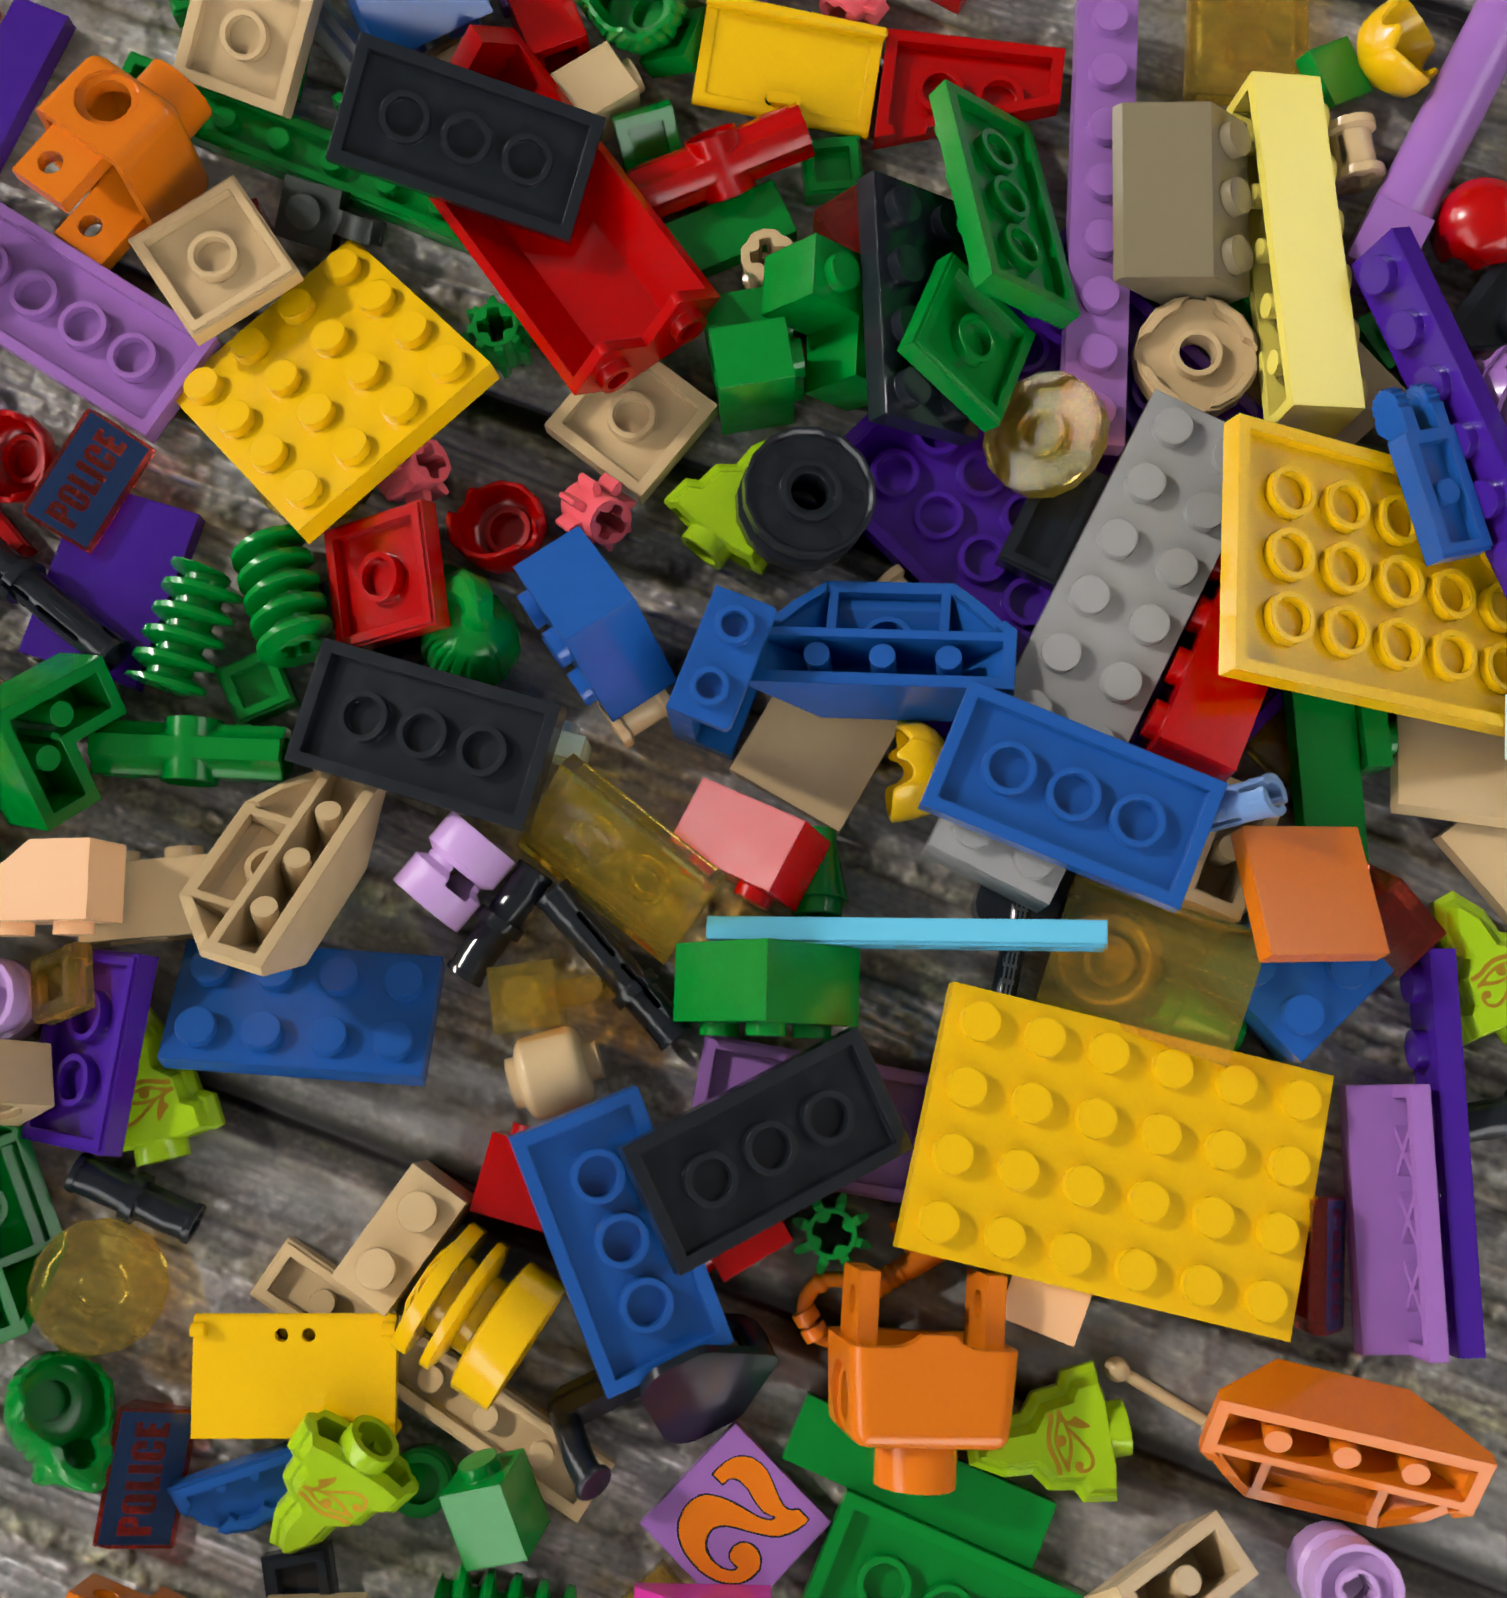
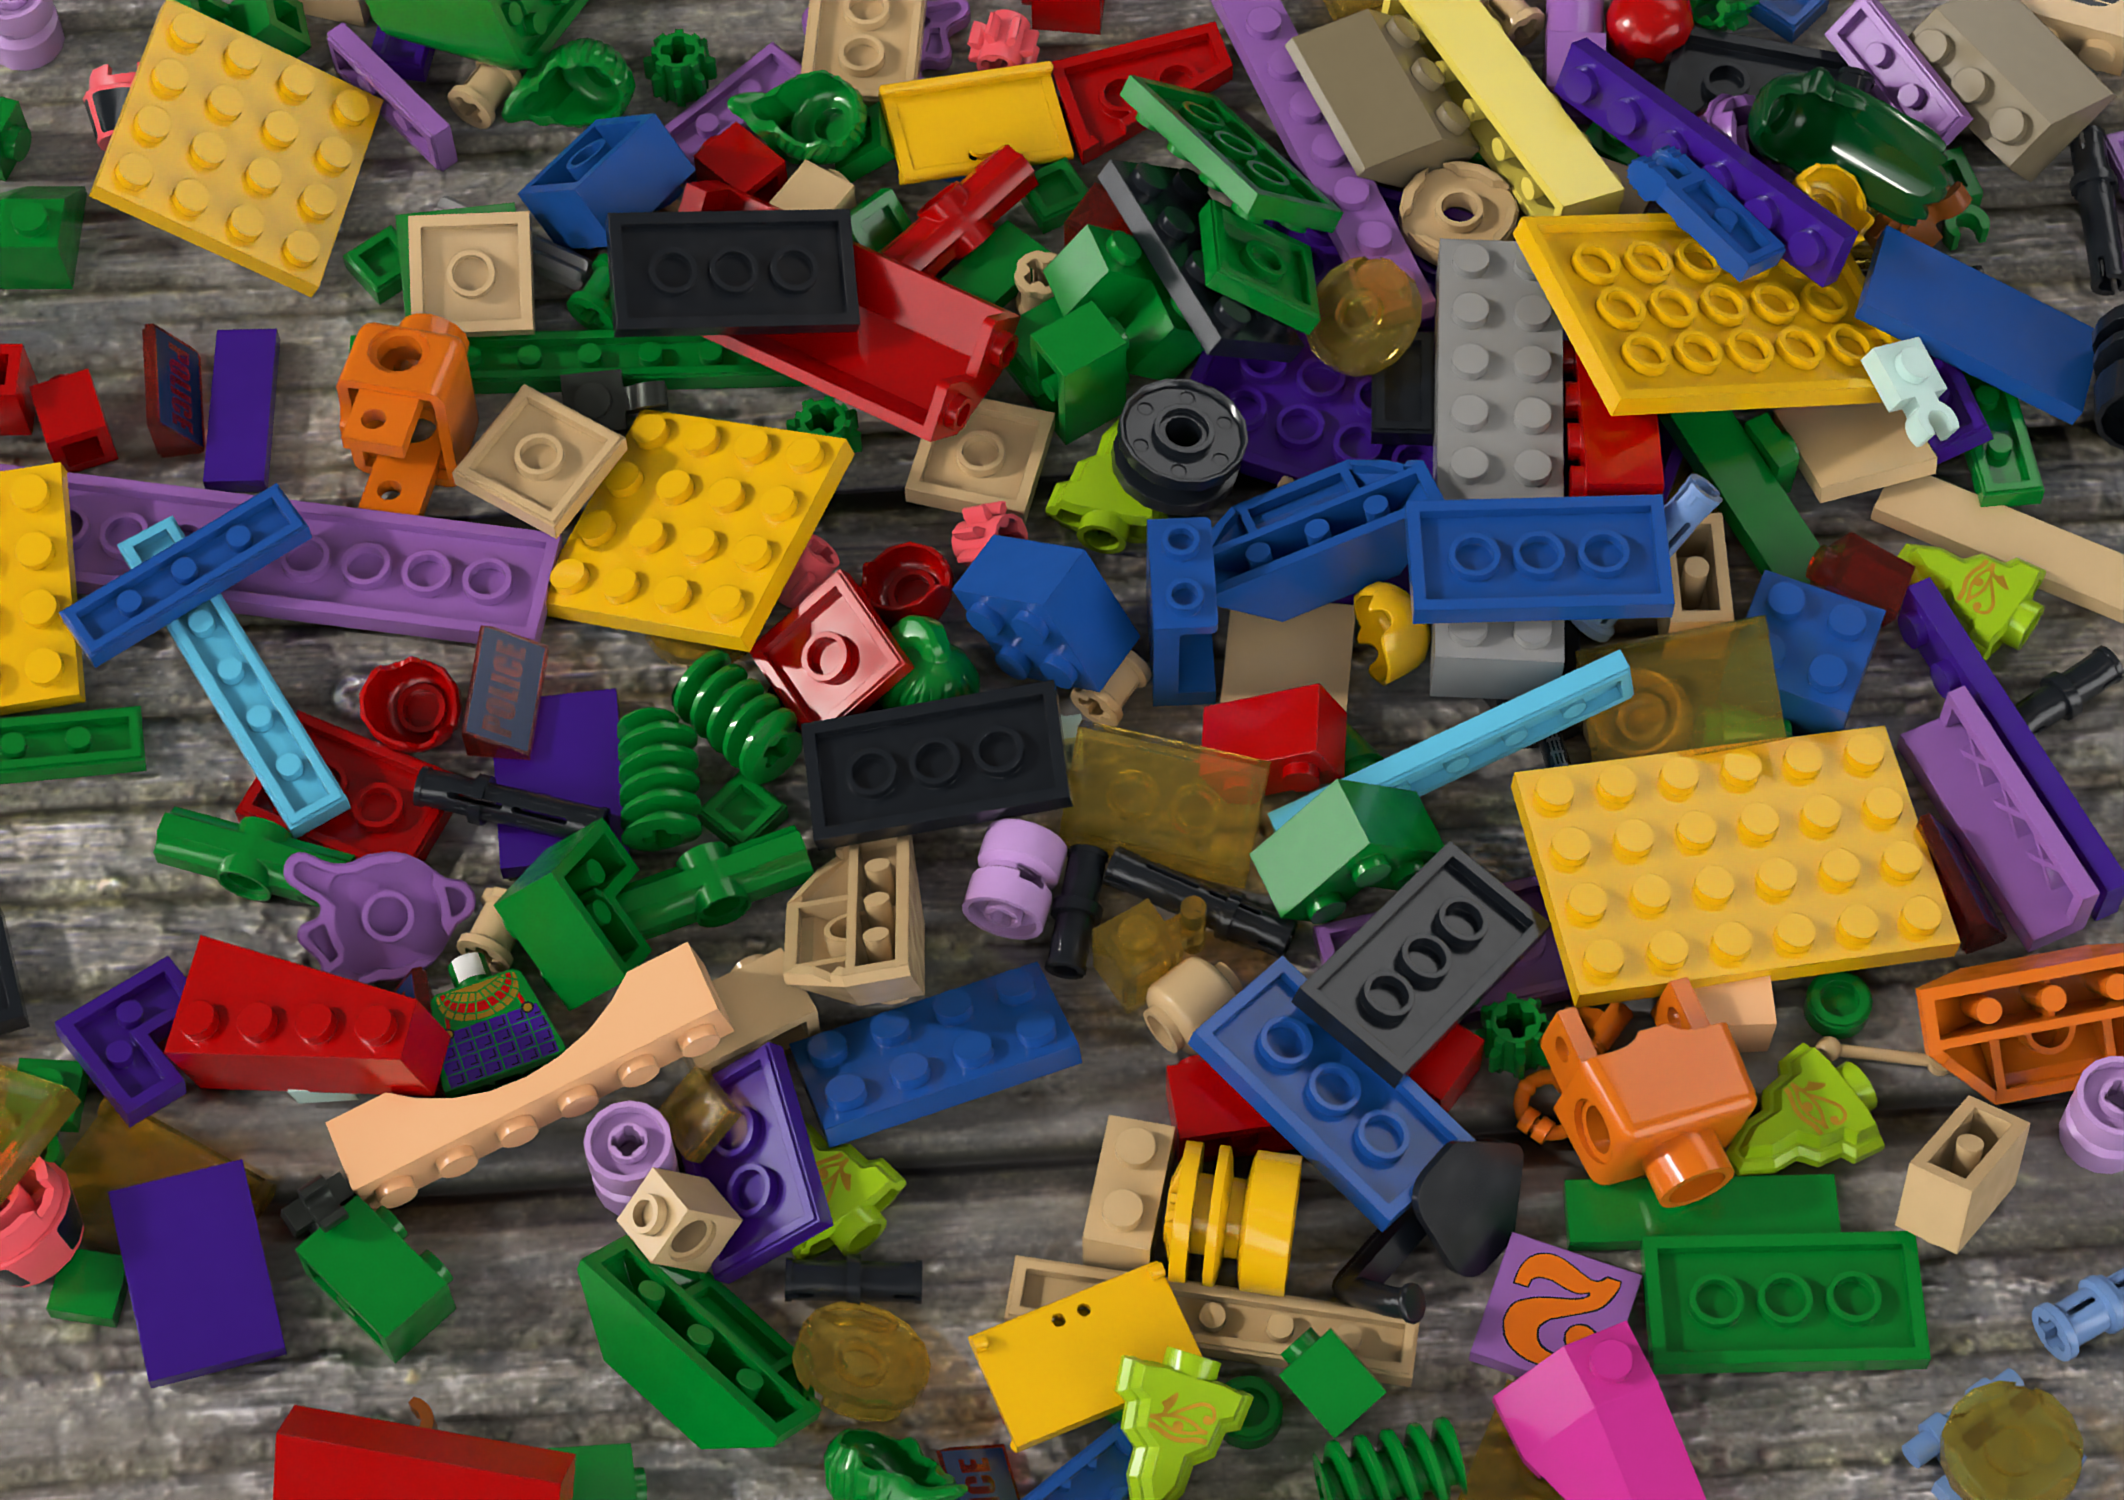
camera: 25 degrees left, 20 degrees down
orange tile [1230,826,1390,963] -> none
none -> green tile [1803,971,1873,1039]

